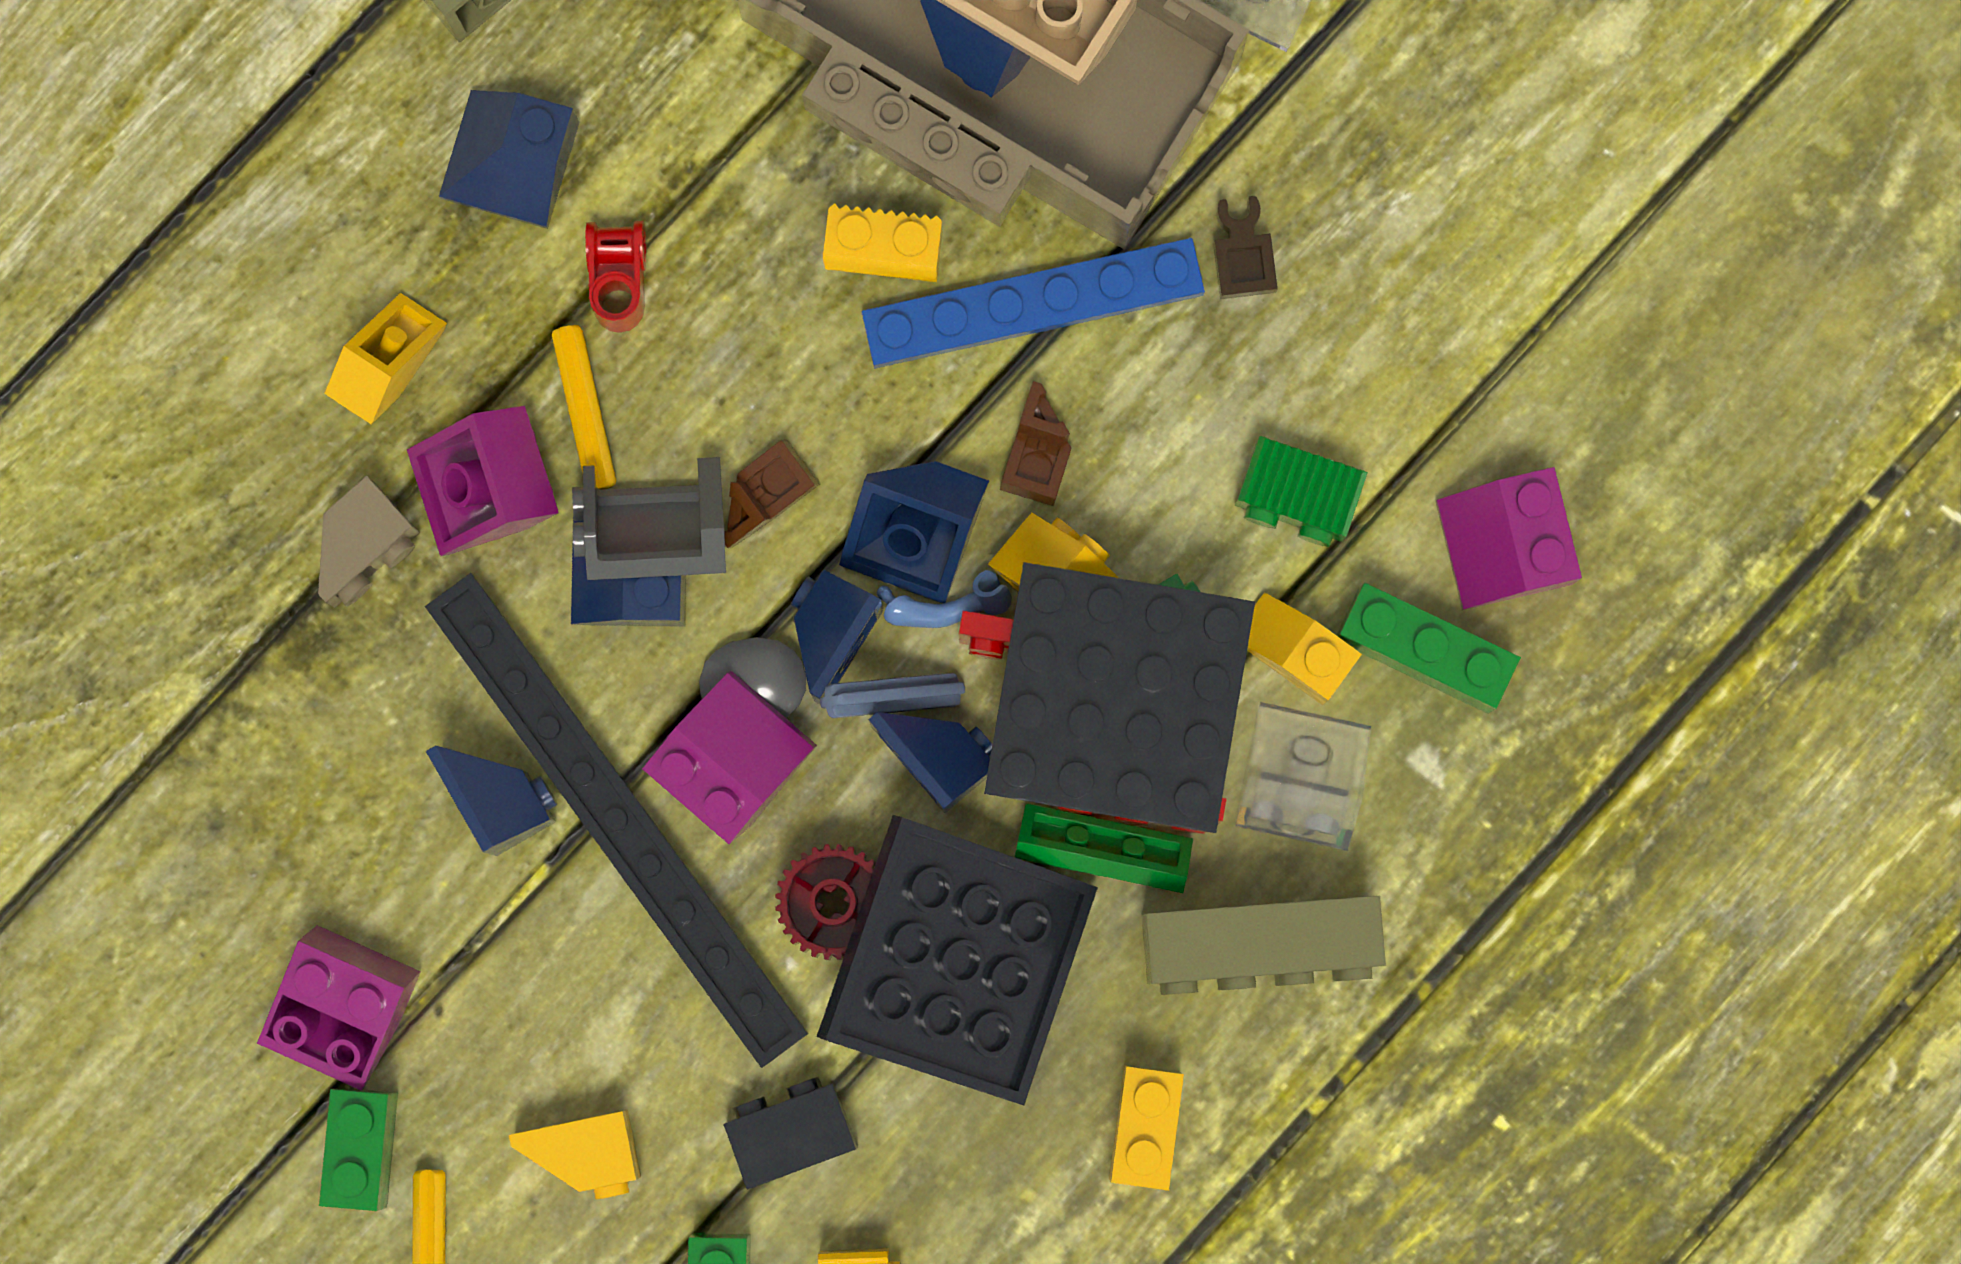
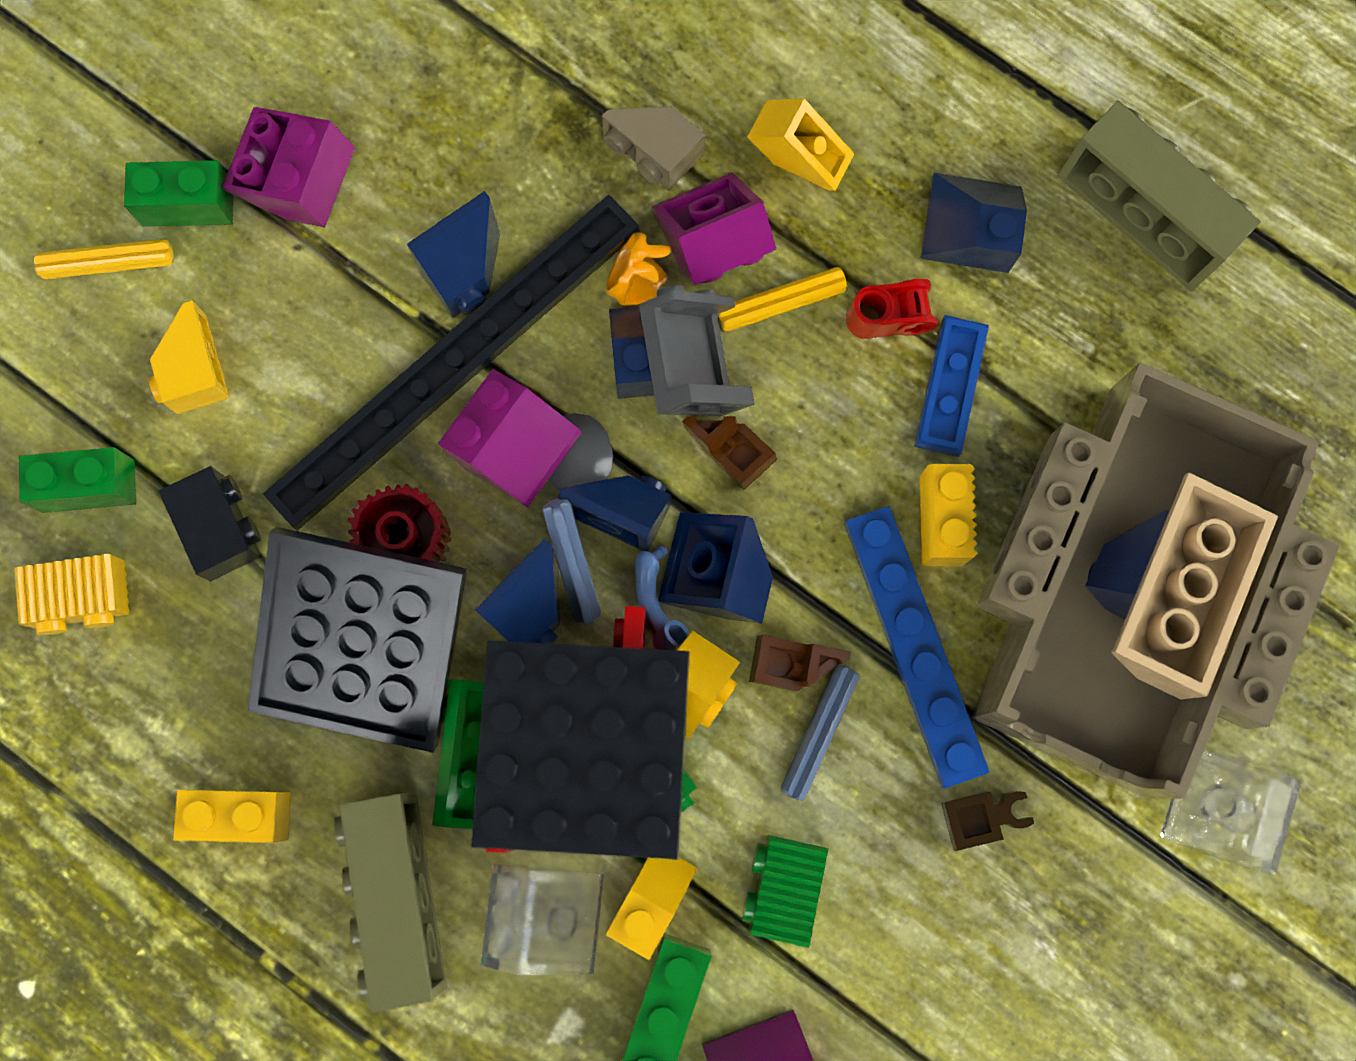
camera: 80 degrees right, 5 degrees down
none -> light orange piece [605,232,671,306]
none -> sand blue axle [781,665,859,801]
none -> blue tile [914,315,989,457]

